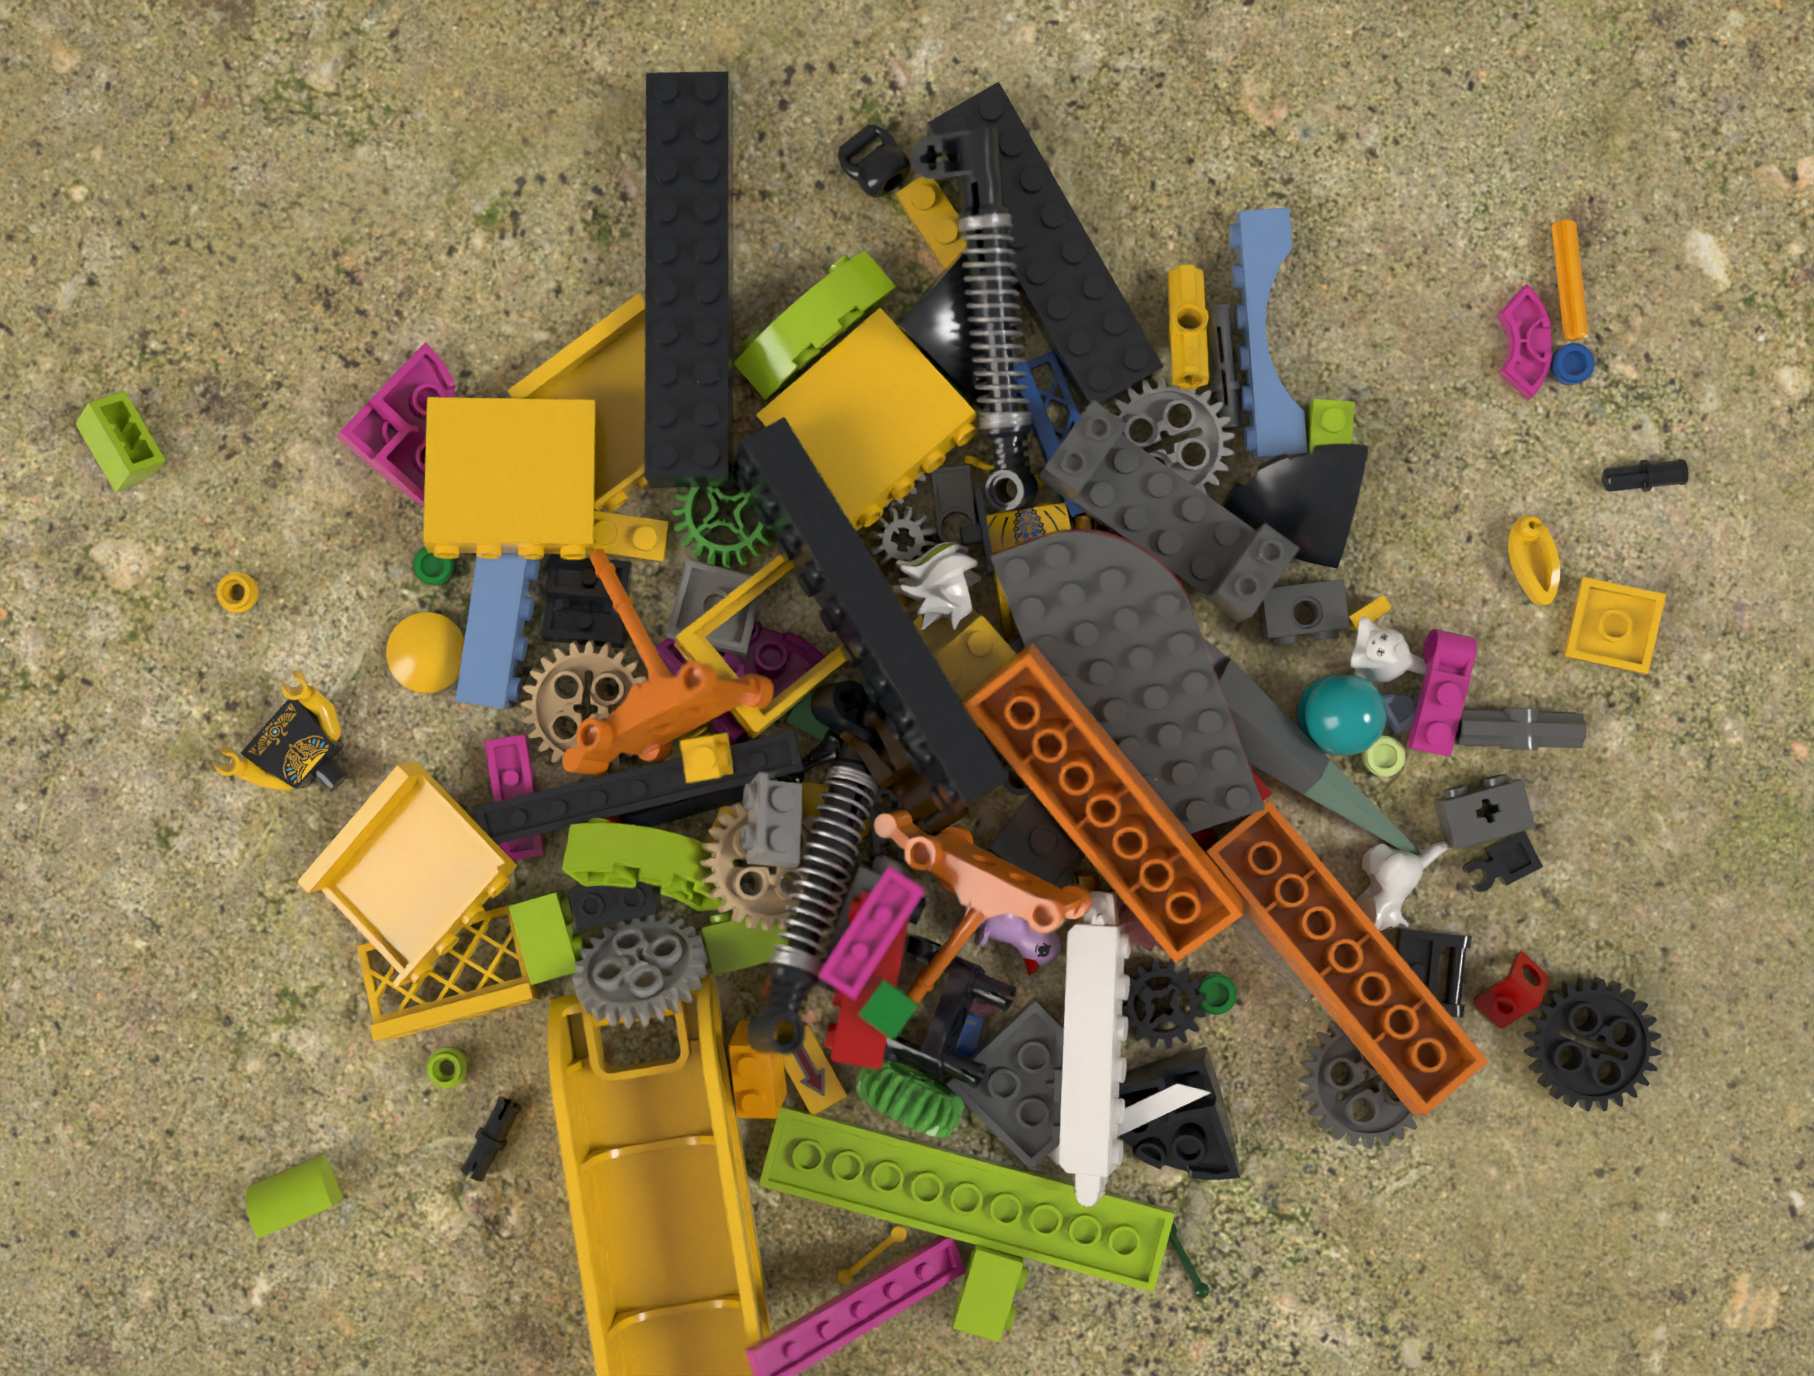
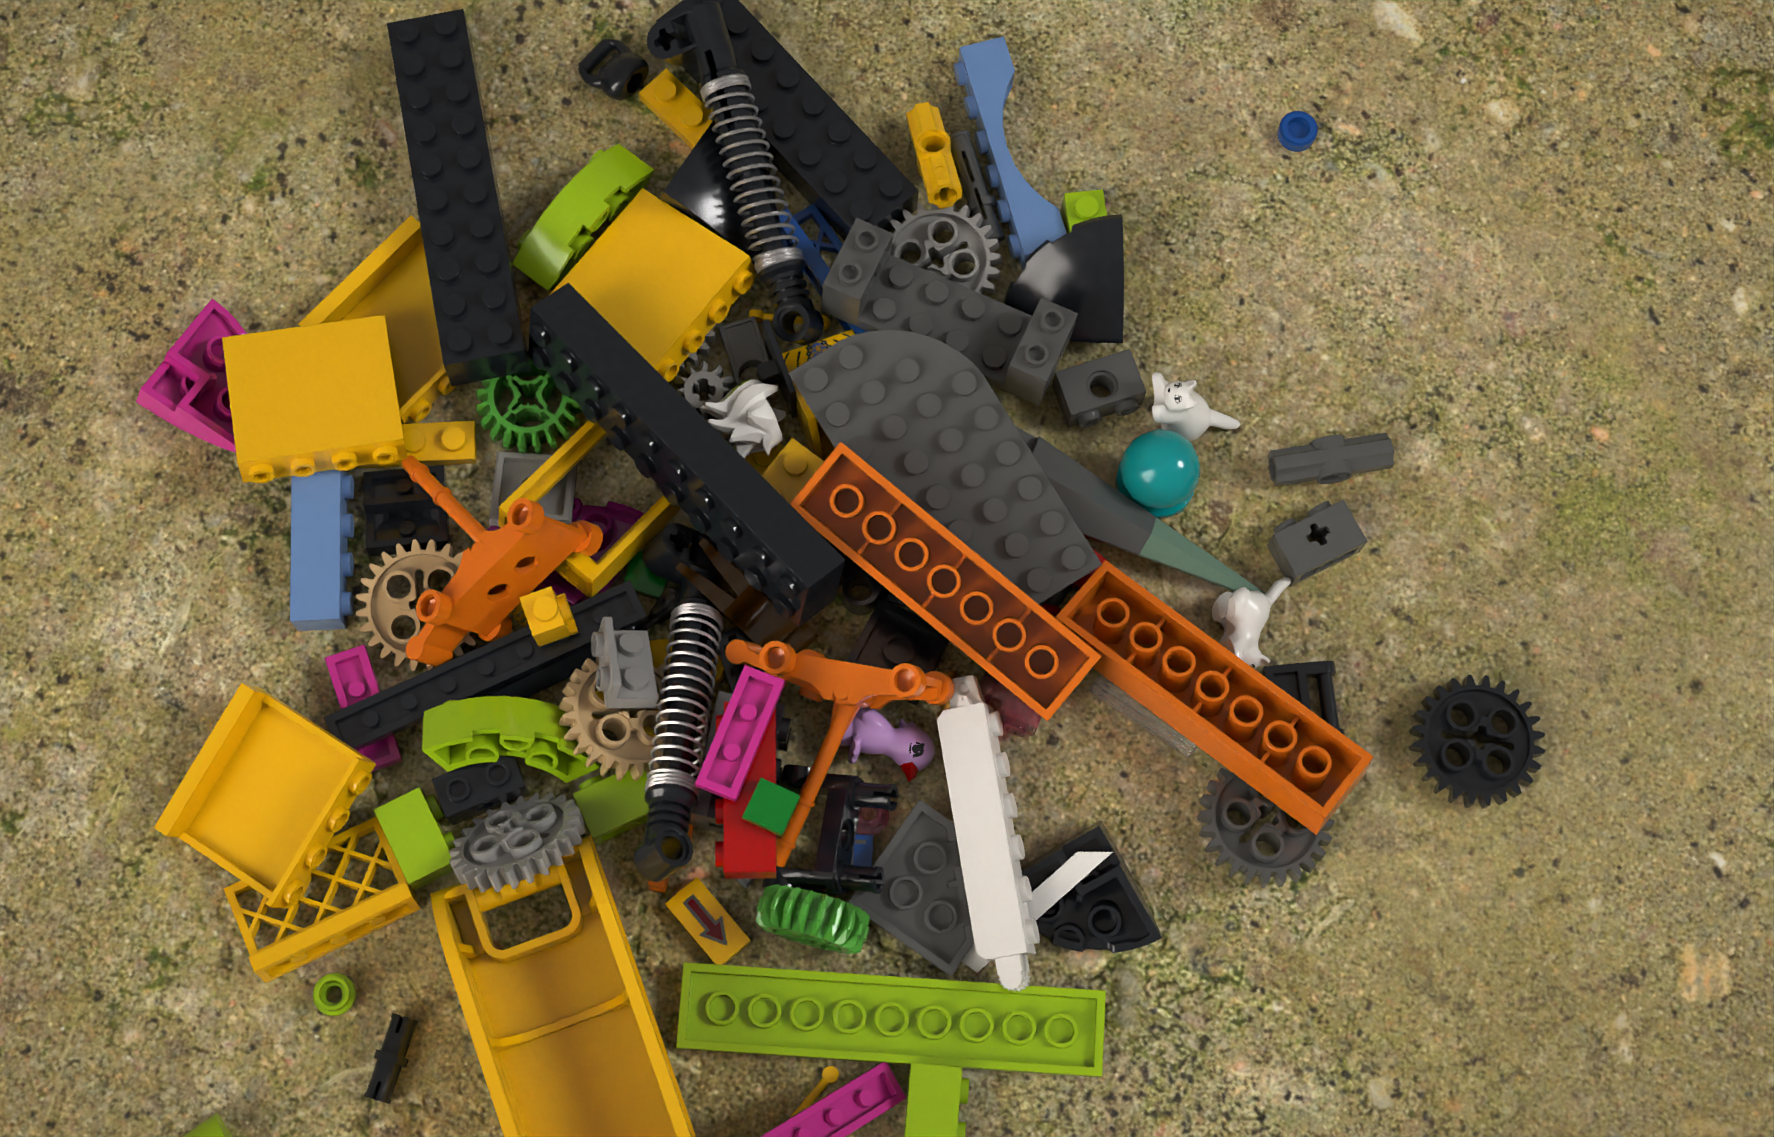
camera: 15 degrees left, 15 degrees down
torso [212,670,348,792] -> none
yellow plate [216,572,259,613] -> none
yellow dish [386,612,465,693] -> none
green tile [413,547,456,586] -> none
light orange brick [729,1021,787,1119] -> none
black gear [1122,958,1207,1049] -> none
dark green hinge [1169,1222,1209,1299] -> none
green tile [1195,972,1237,1015] -> none
yellow tile [1347,595,1391,631] -> none
yellowish green tile [1362,736,1405,777] -> none
sand blue tile [1382,694,1418,734] -> none
dark pink plate [1407,629,1477,757] -> none
black plate [1462,831,1543,892] -> none
red bracket [1474,951,1550,1028] -> none
dark pink tile [1496,284,1553,400] -> none
yellow arm [1508,515,1560,606] -> none
light orange axle [1552,219,1589,341] -> none
yellow plate [1563,577,1666,675] -> none
black axle [1601,459,1689,492] -> none

